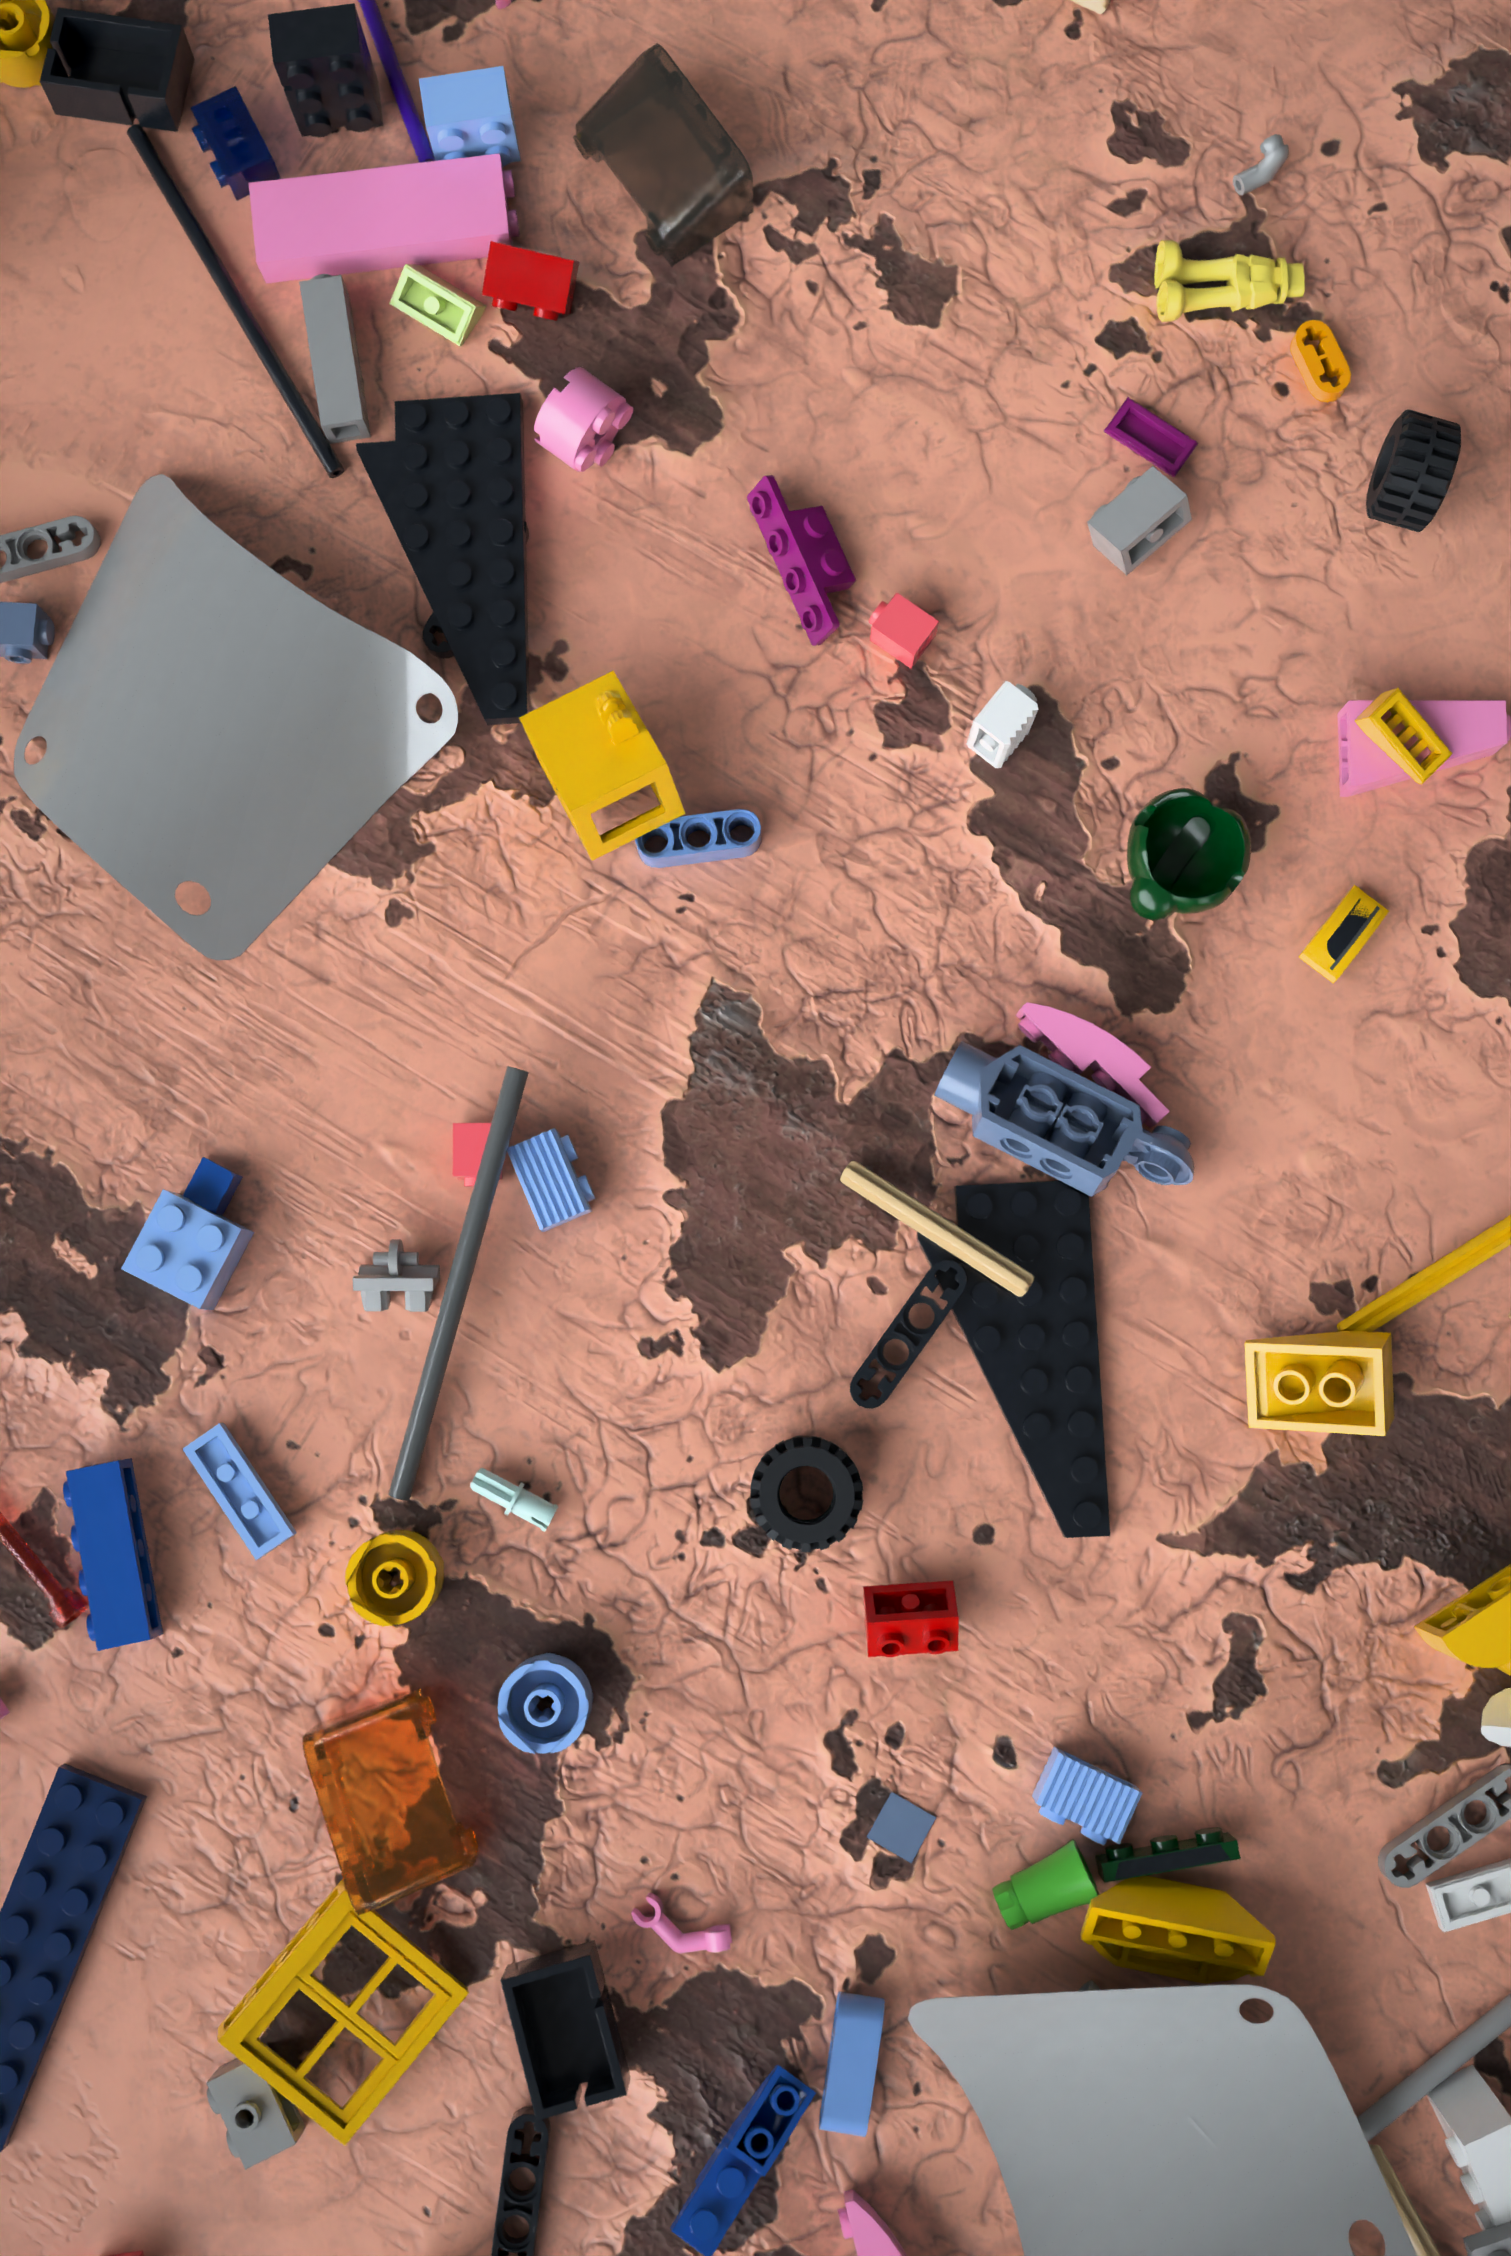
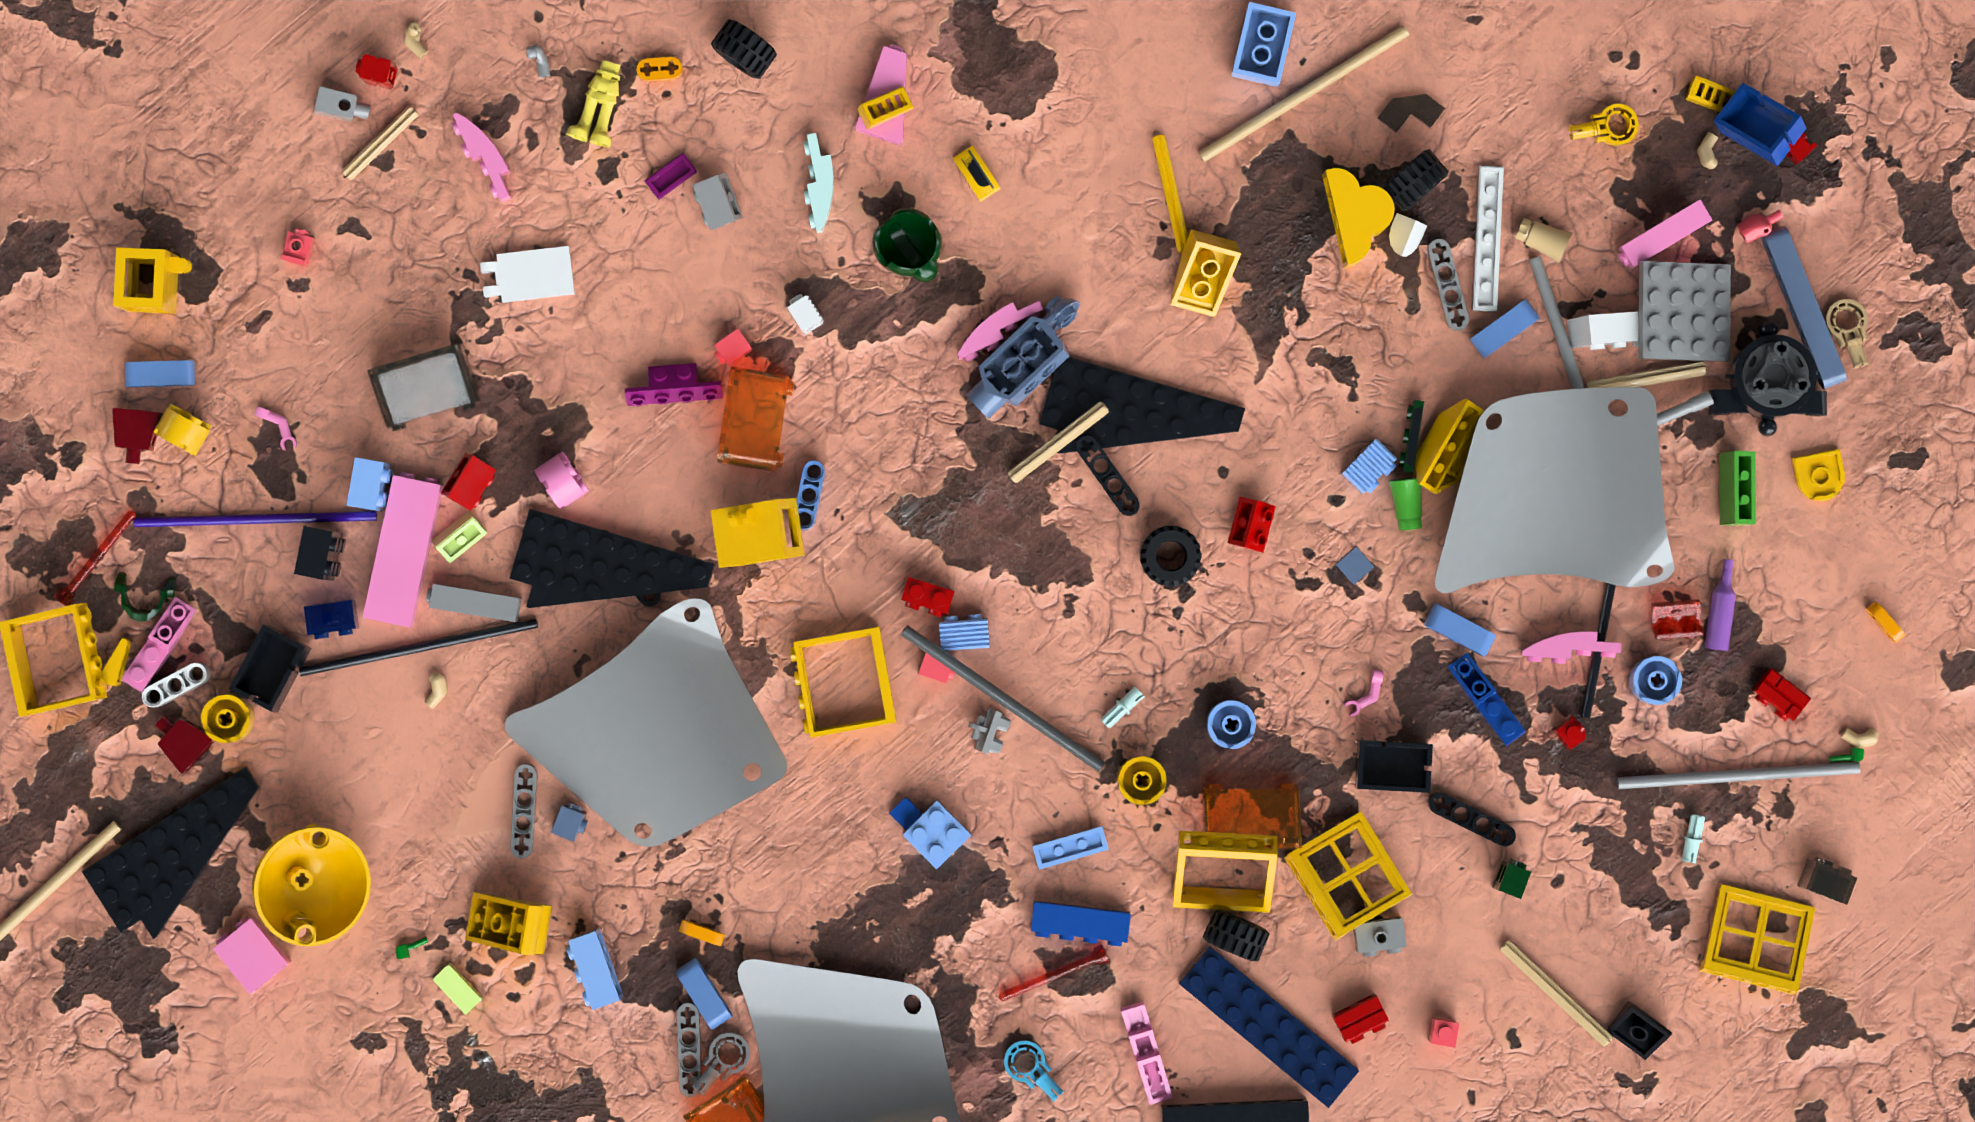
camera: 80 degrees left, 5 degrees up
none -> tan arm [424,672,447,709]
none -> bright pink slope [452,113,511,202]
none -> white tile [480,246,575,303]
none -> clear orange windscreen [717,366,794,472]
none -> yellow window [790,627,897,738]
none -> light aqua slope [803,133,834,234]
none -> red brick [901,577,955,618]
none -> yellow window [1173,830,1277,913]
none -> black tyre [1203,910,1270,961]
none -> red brick [1332,993,1389,1044]
none -> medium blue beam [1469,299,1540,359]

